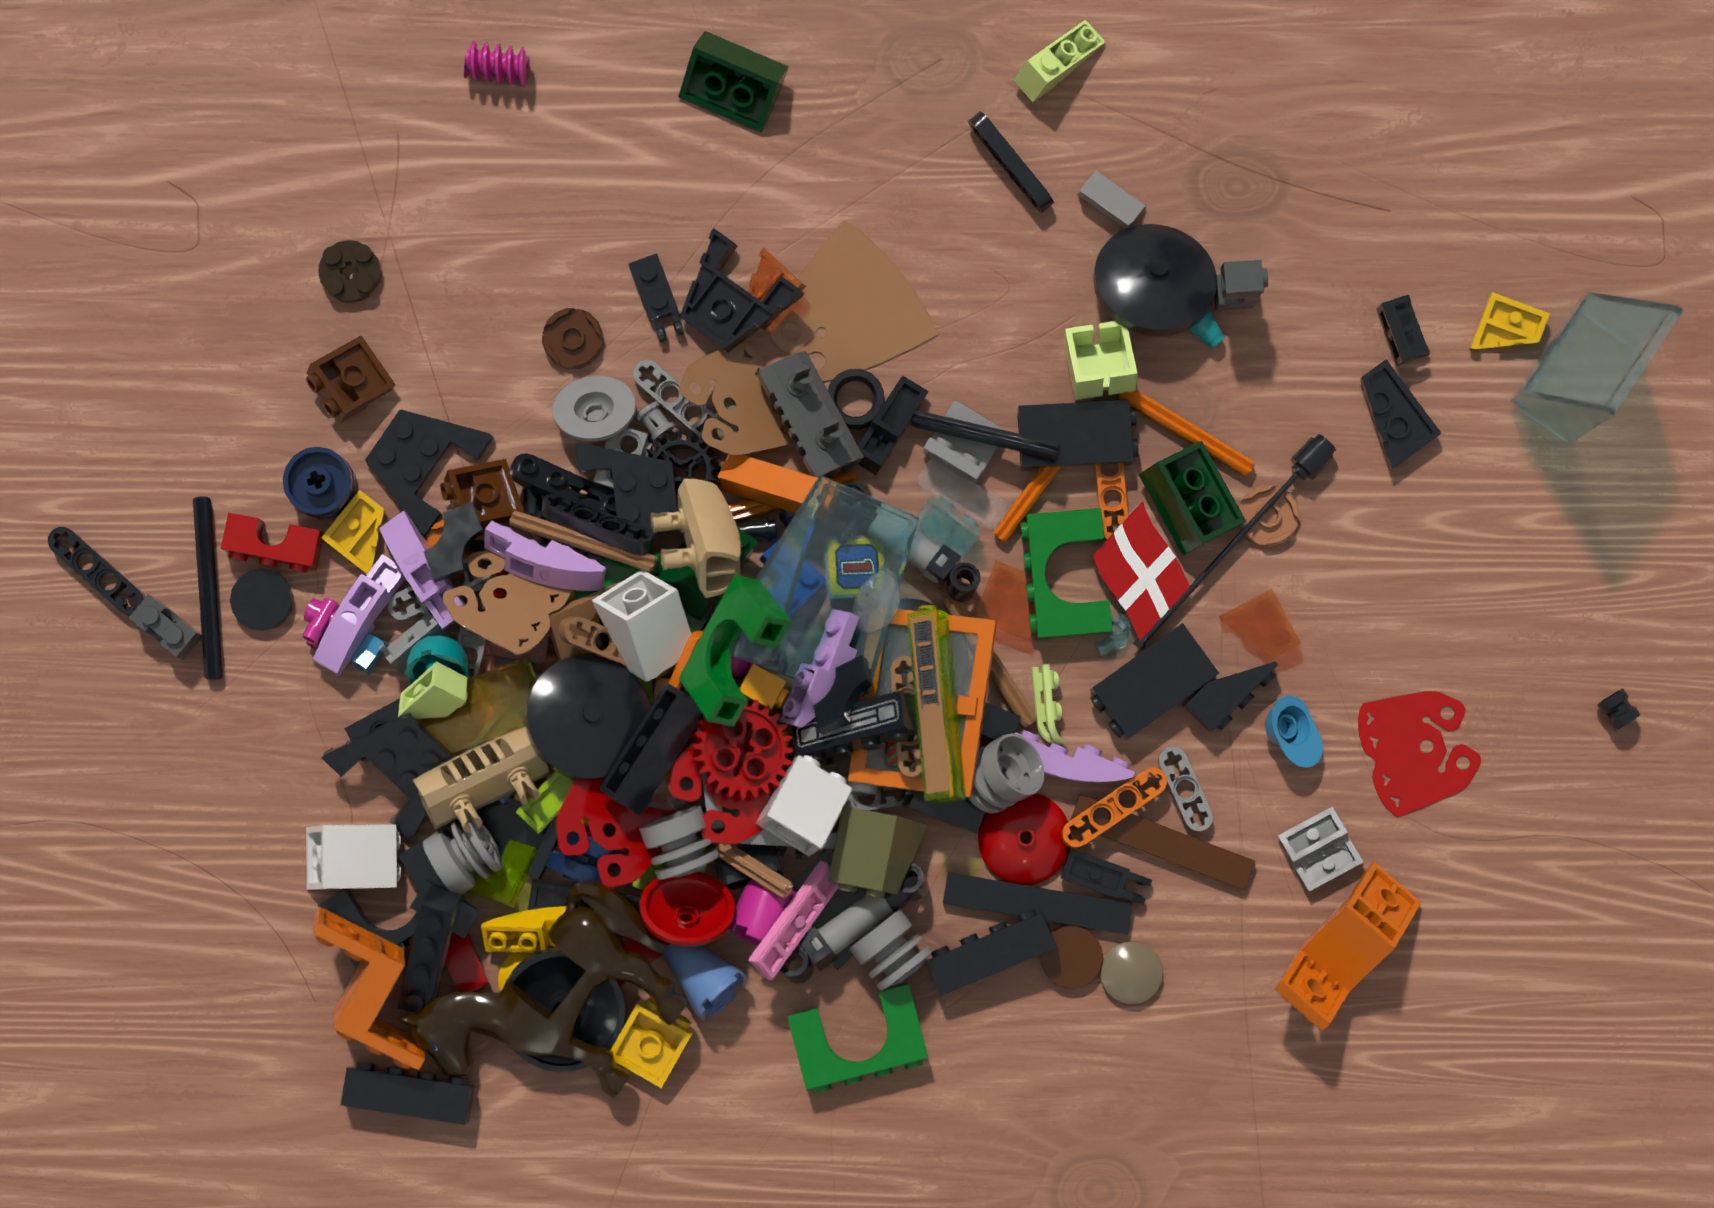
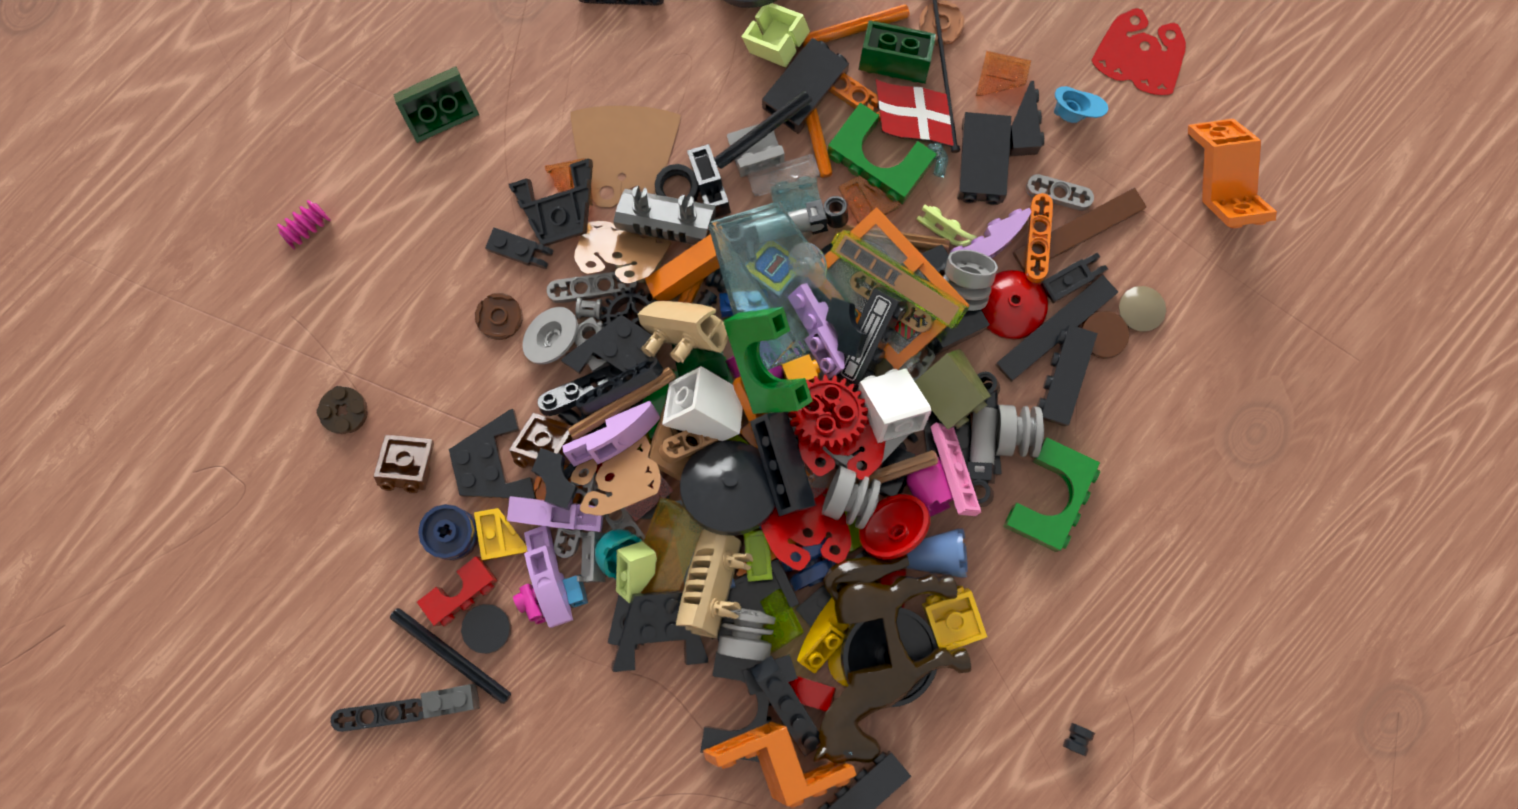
camera: 45 degrees left, 5 degrees down
white slope [306,825,401,890] -> none
light grey slope [1278,806,1364,895] -> none

